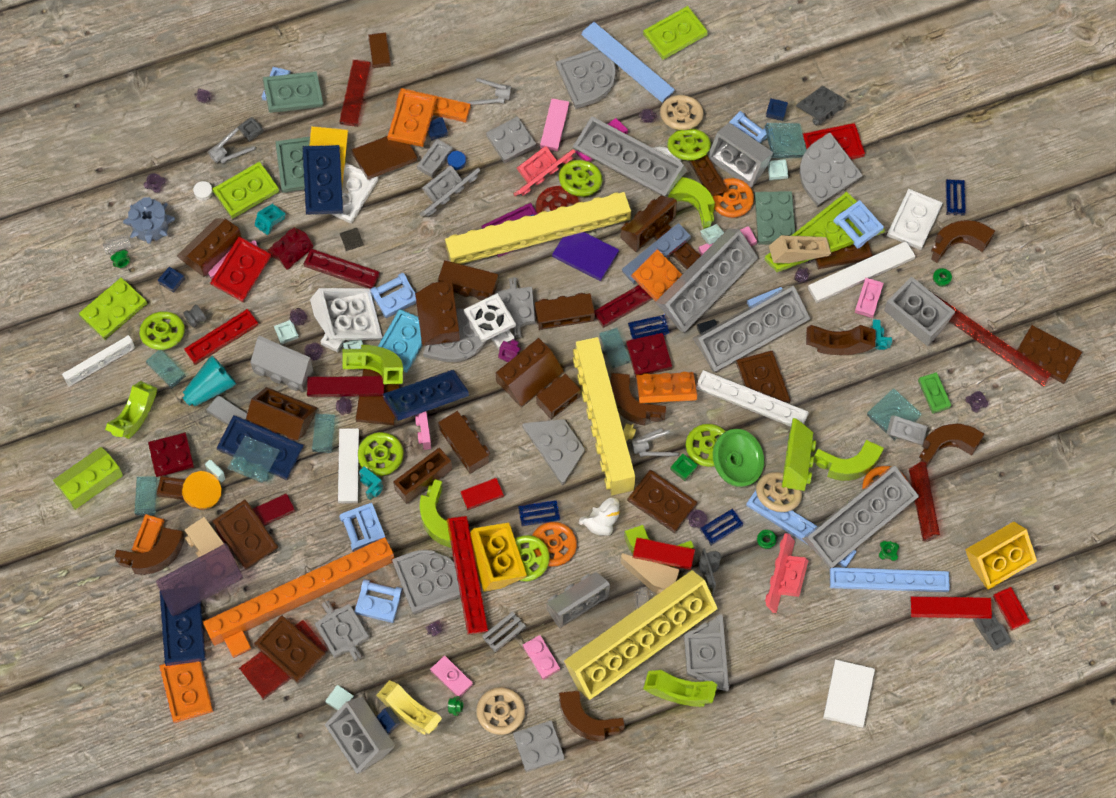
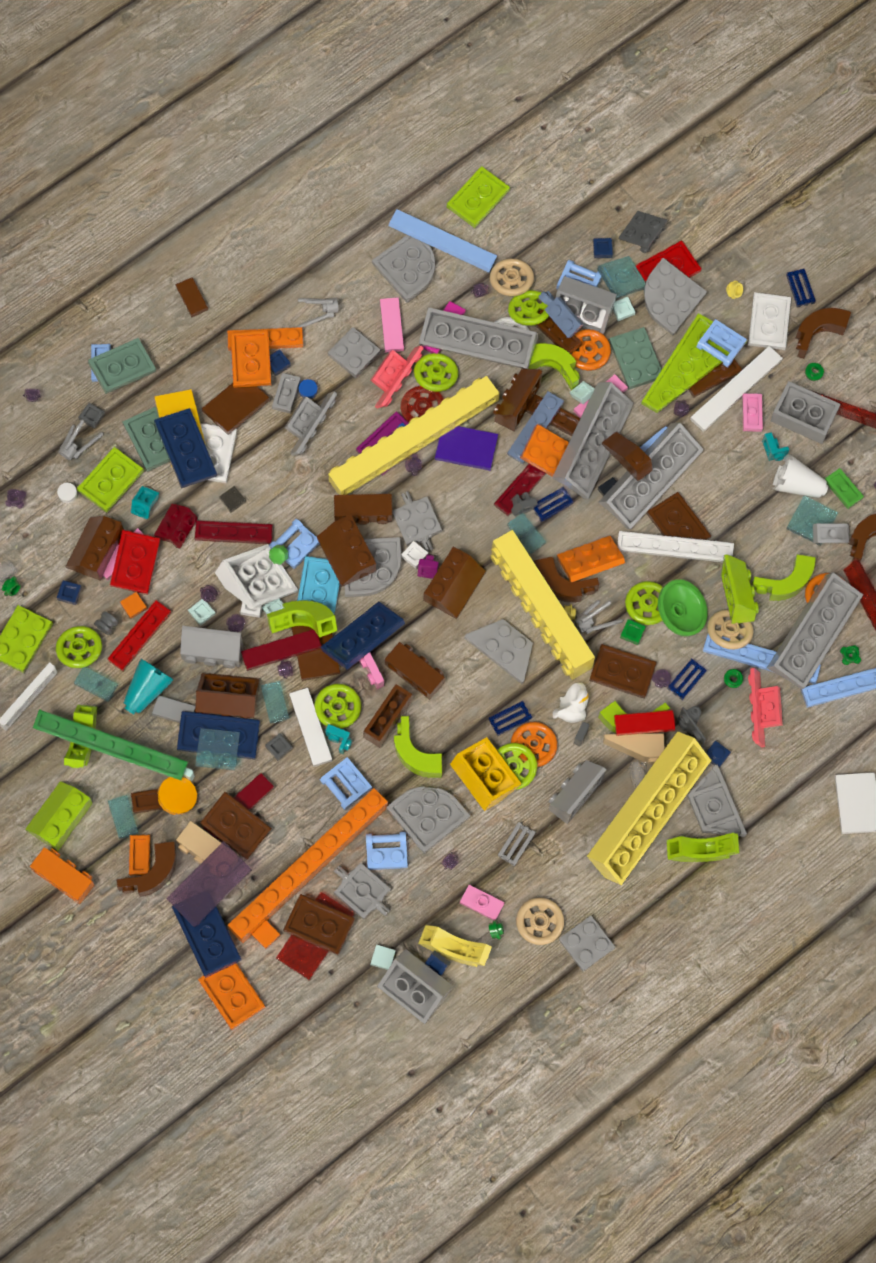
camera: 20 degrees left, 5 degrees up
sand blue brick [123,197,175,244] -> none
dark red plate [148,432,194,477] -> none
clear red tile [339,59,371,127] -> none
red tile [446,516,488,635] -> none
red tile [460,478,504,511] -> none
white piece [464,293,516,342] -> none
bright pink plate [523,635,560,680] -> none
reddish brown brick [535,293,595,330] -> none
reddish brown brick [536,374,581,420] -> none
reddish brown arch [559,691,624,741] -> none
dark red plate [626,333,672,378] -> none
tan slope [769,235,831,263] -> none
reddish brown arch [806,325,876,355] -> none
none -> orange brick [30,847,95,905]
none -> green tile [33,709,188,781]
none -> orange tile [120,592,147,619]
none -> dark grey tile [265,733,293,761]
none -> bright green tile [269,545,288,565]
none -> clear purple plate [405,453,422,476]
none -> dark grey tile [511,492,538,516]
none -> sand blue plate [538,291,583,338]
none -> dark grey tile [573,722,589,747]
none -> reddish brown slope [602,432,653,481]
none -> dark blue plate [706,741,731,768]
none -> light yellow plate [726,280,743,299]
none -> white cone [773,454,828,498]

